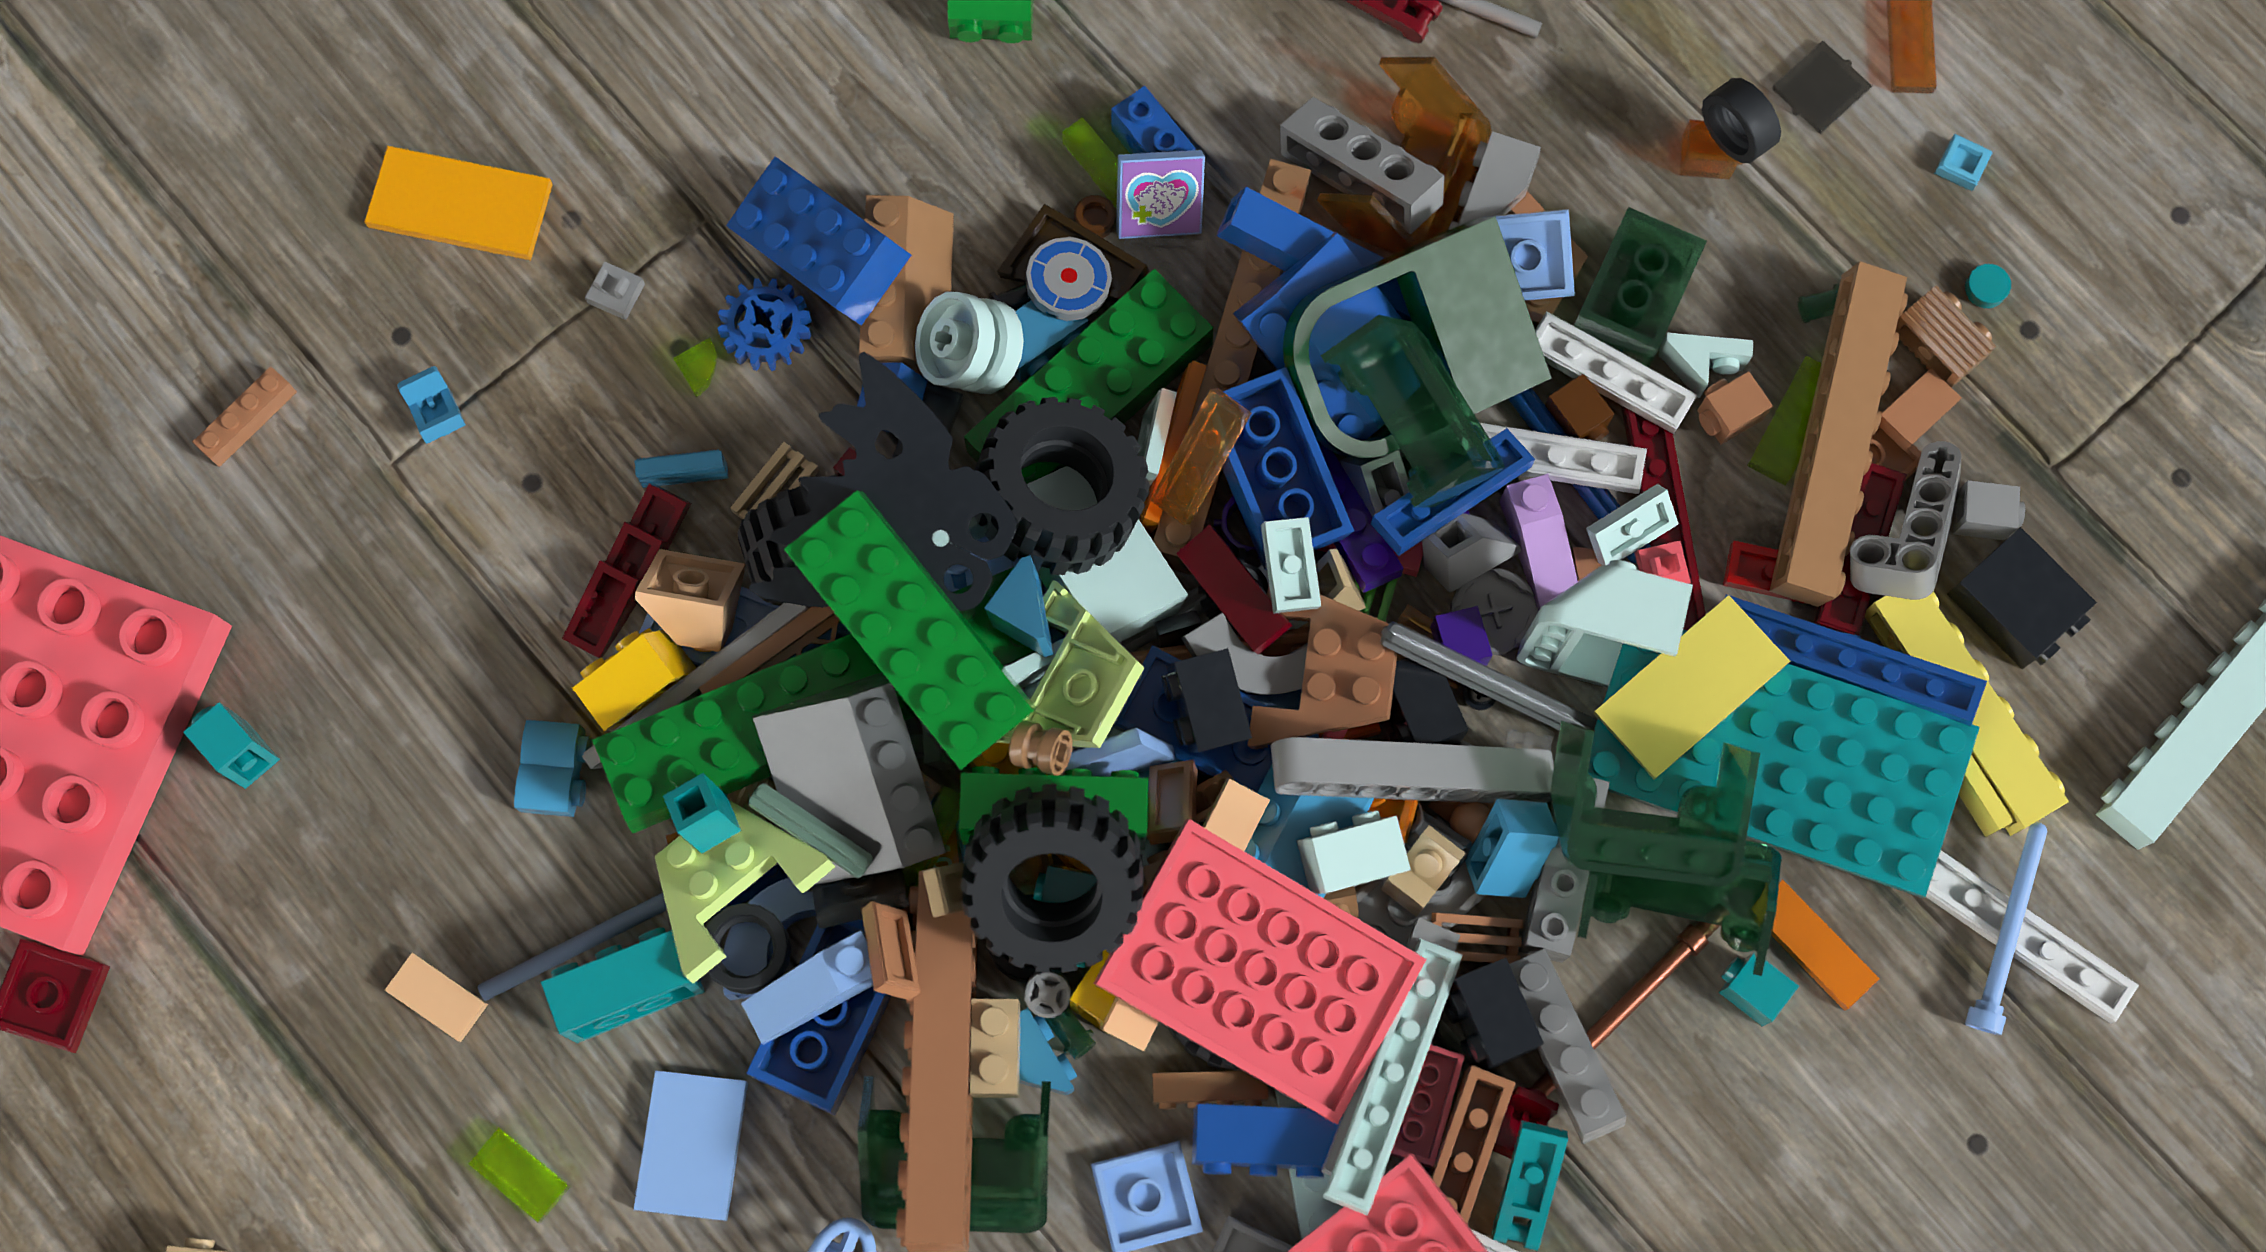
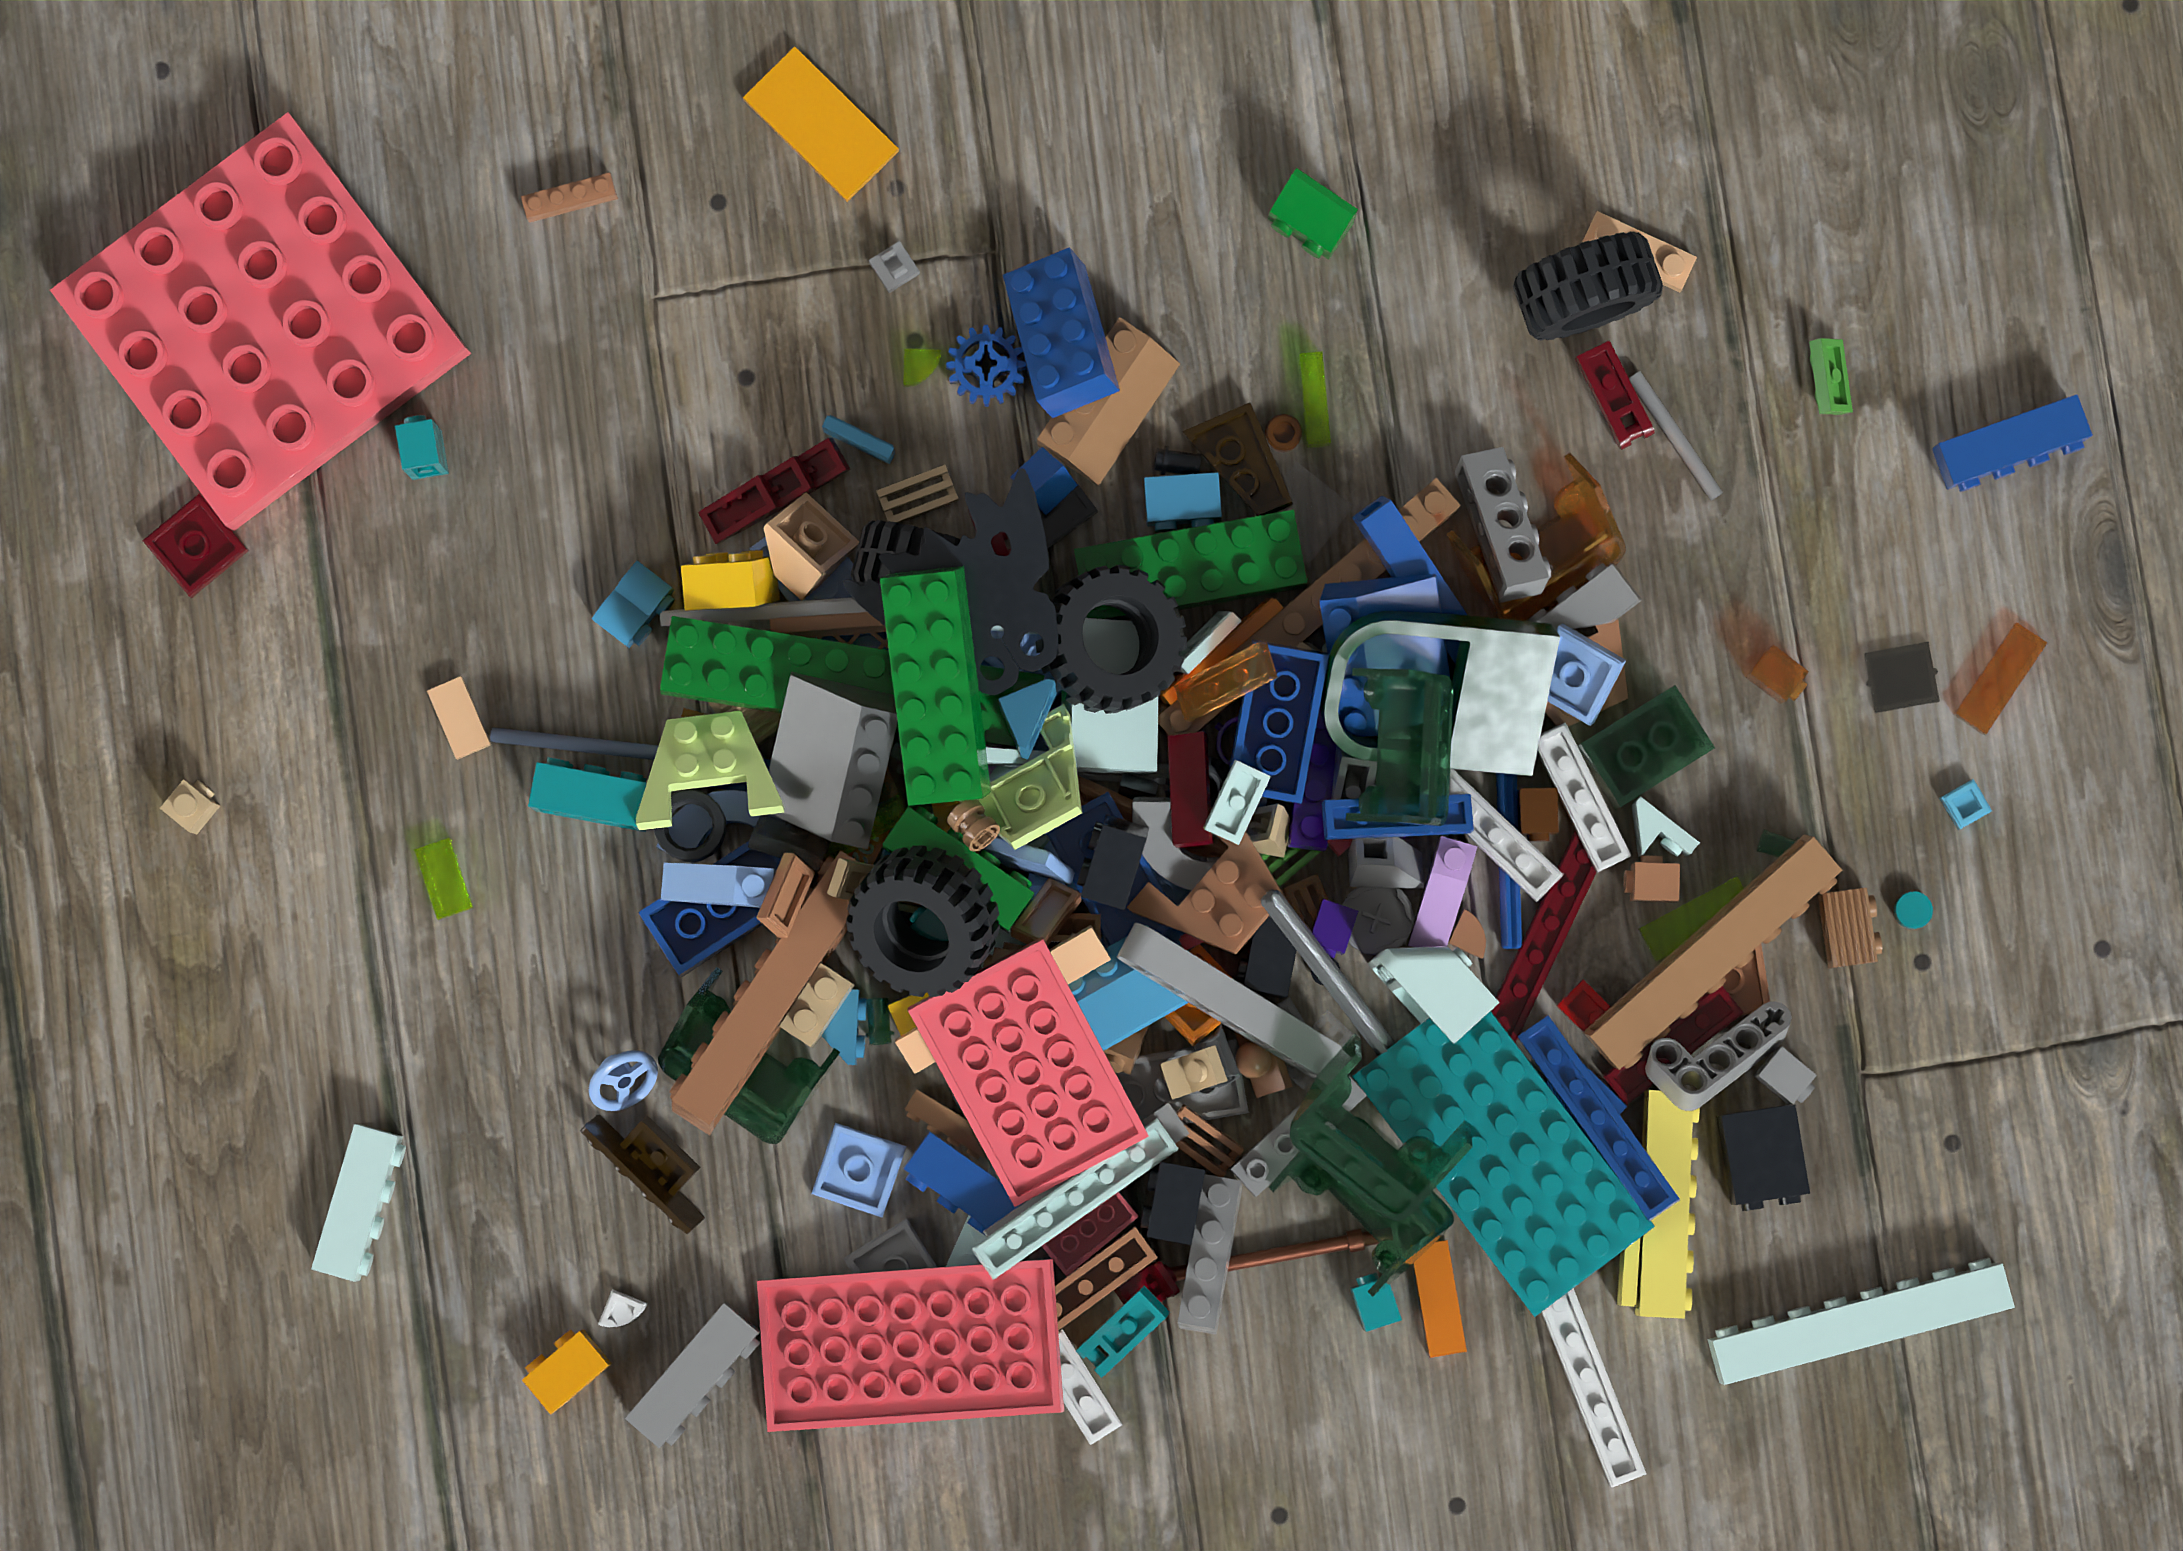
camera: 30 degrees right, 10 degrees up
dark azure bracket [397,366,466,444] -> none
light blue tile [634,1070,748,1221] -> none
teal brick [663,773,742,853] -> none
sand green axle [748,784,873,878] -> none
light aqua wheel [915,291,1024,394] -> none
tile [1025,237,1112,321] -> none
light grey wheel [1025,968,1070,1018] -> none
blue brick [1111,86,1196,154] -> none
tile [1116,150,1205,239] -> none
light aqua brick [1297,810,1411,894] -> none
dark azure brick [1465,799,1559,898] -> none
light aqua plate [1586,484,1678,565] -> none
light yellow tile [1594,595,1790,780] -> none
coral tile [1634,541,1691,584] -> none
black tyre [1702,78,1781,163] -> none
nougat tile [1879,369,1962,451] -> none
light blue piece [1965,822,2047,1035] -> none

